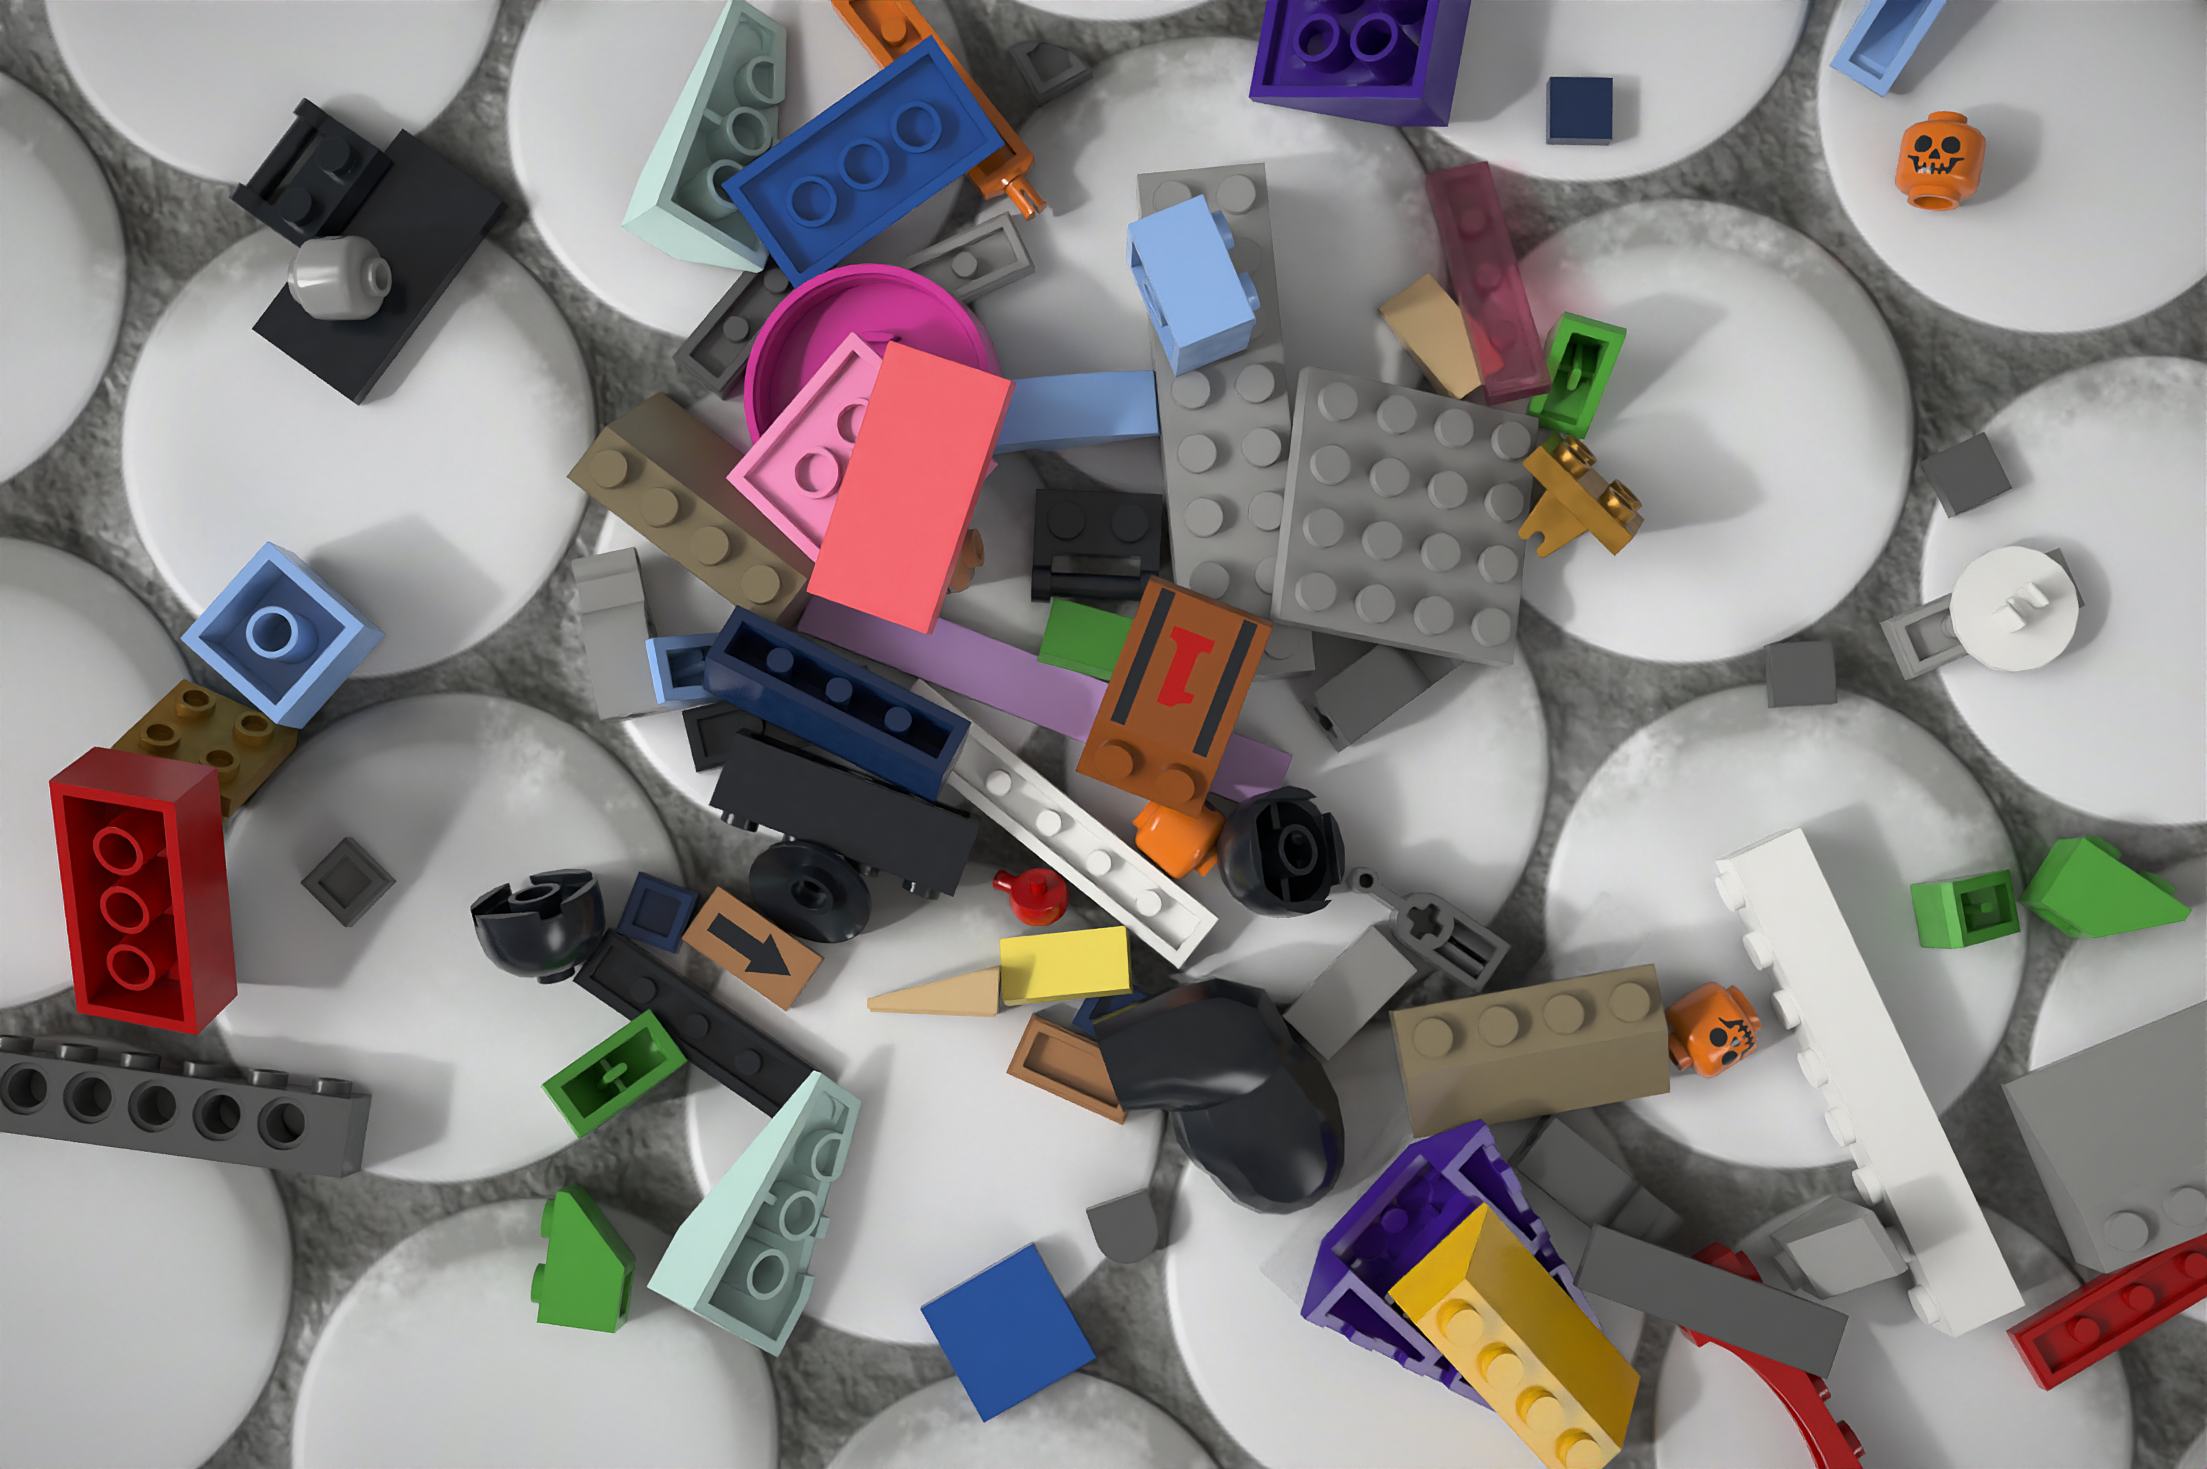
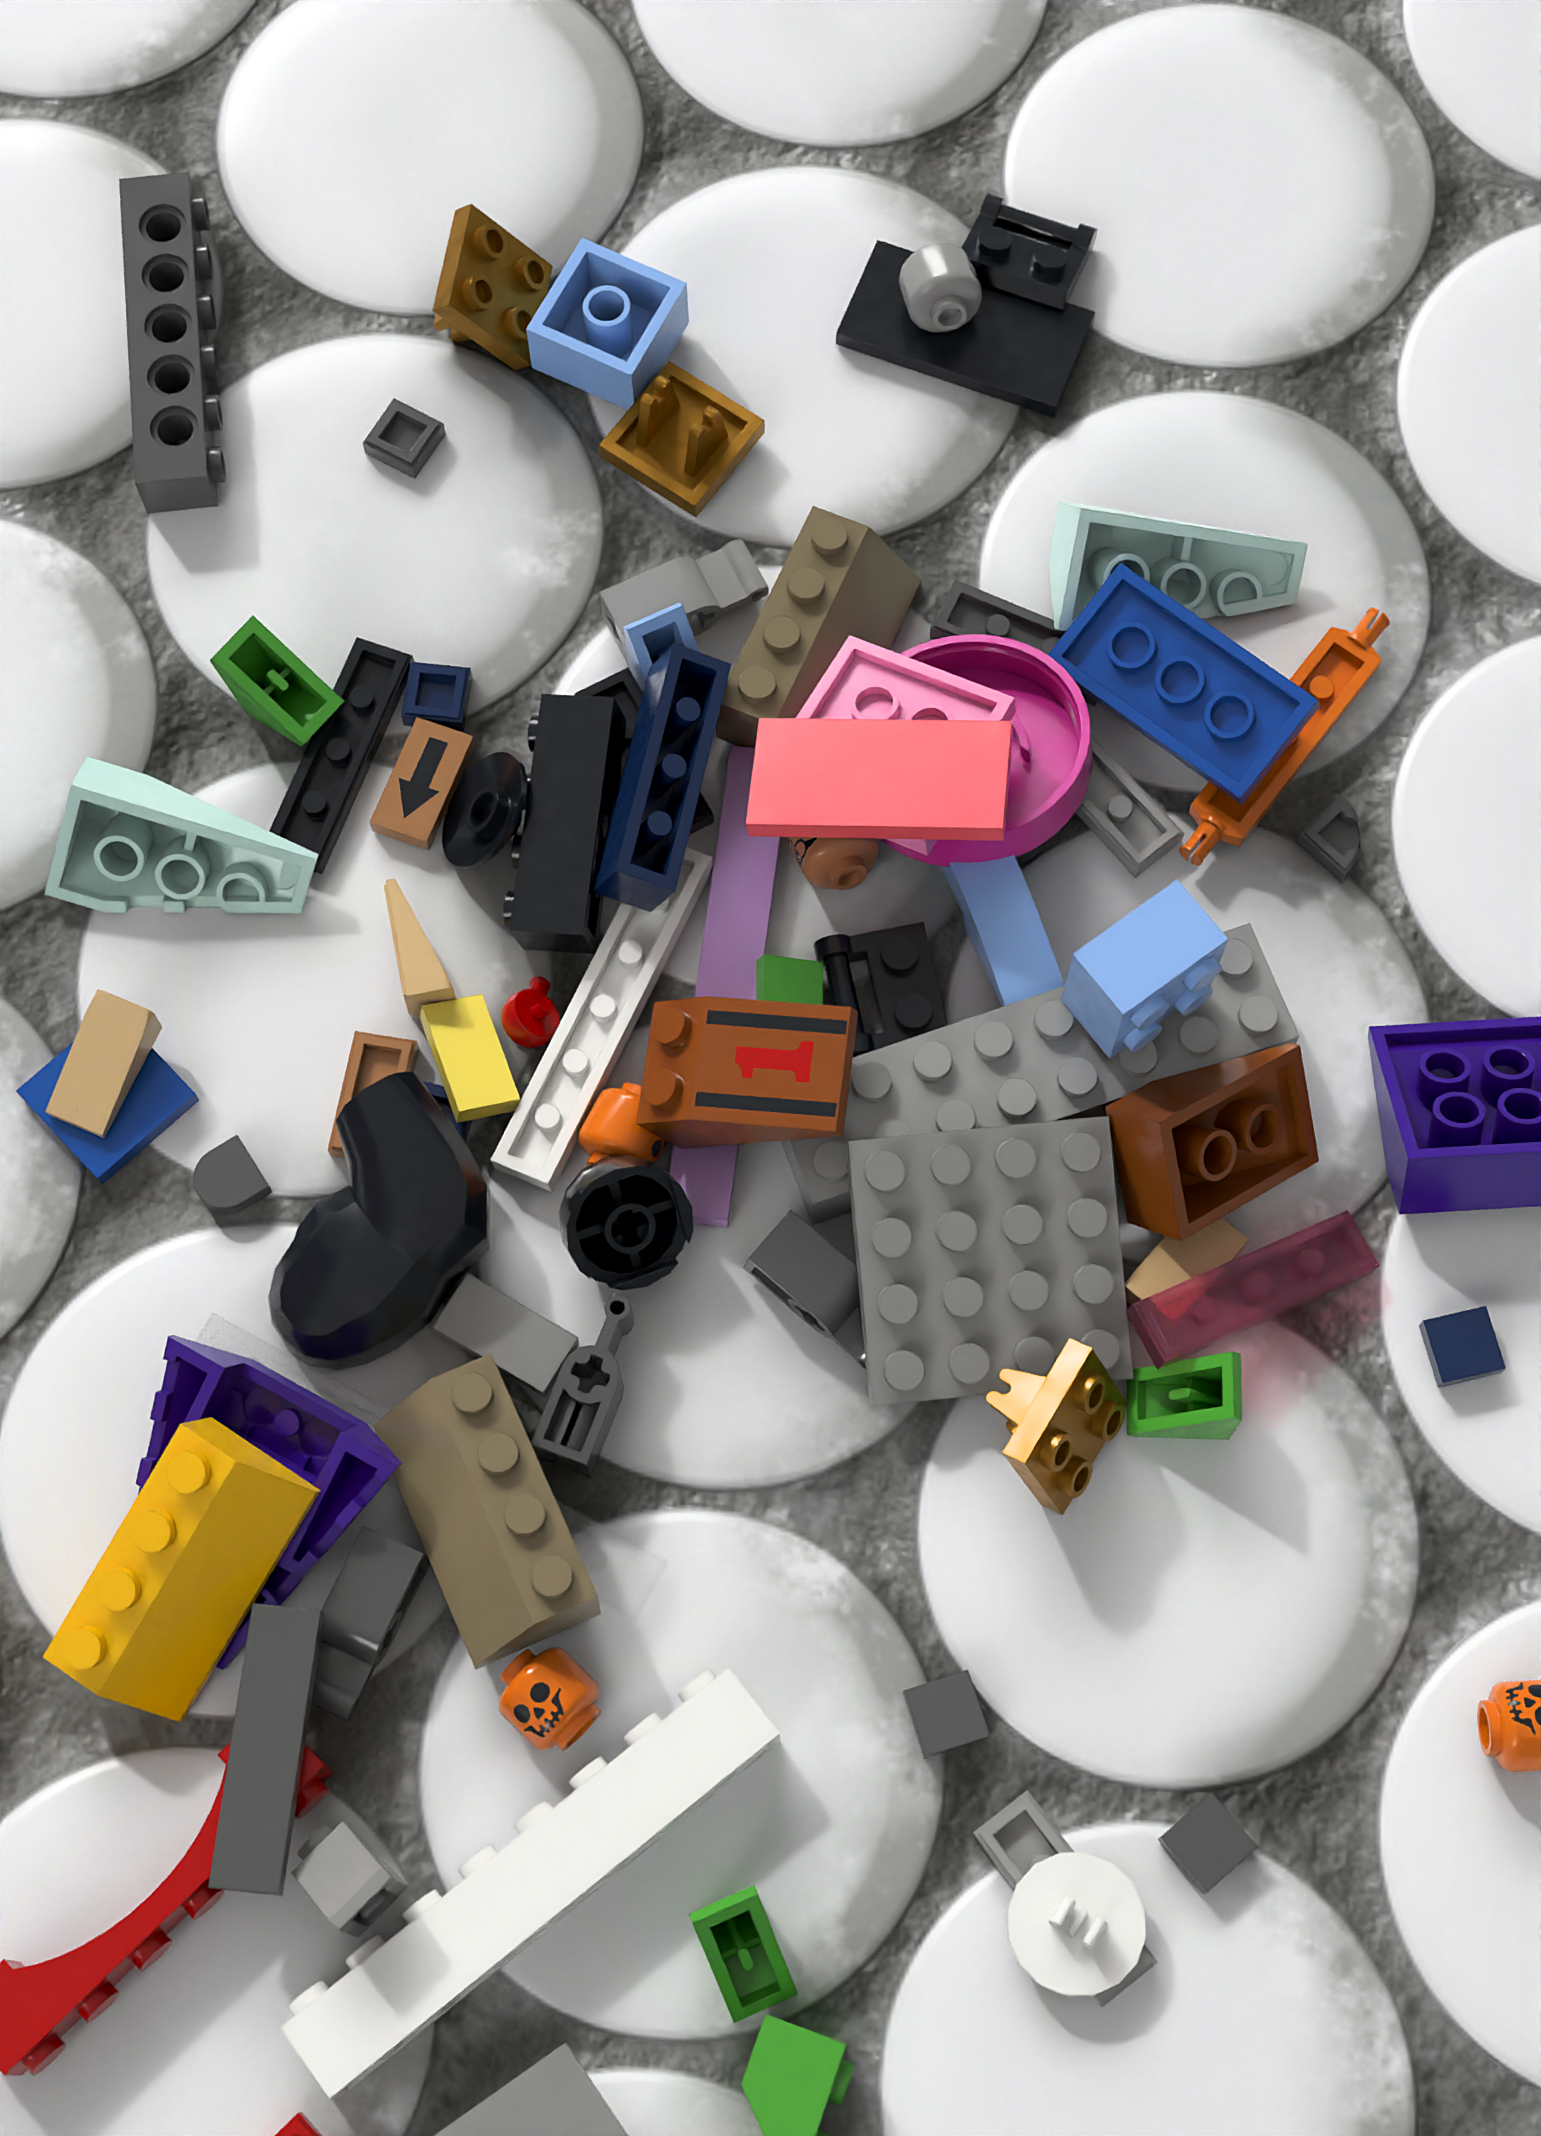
camera: 80 degrees right, 15 degrees down
red brick [49,746,238,1035] -> none
black cylinder [470,869,606,984] -> none
bright green slope [531,1184,636,1333] -> none
none -> tan slope [45,989,162,1138]
none -> pearl gold plate [599,361,765,518]
none -> dark orange slope [1105,1043,1319,1241]

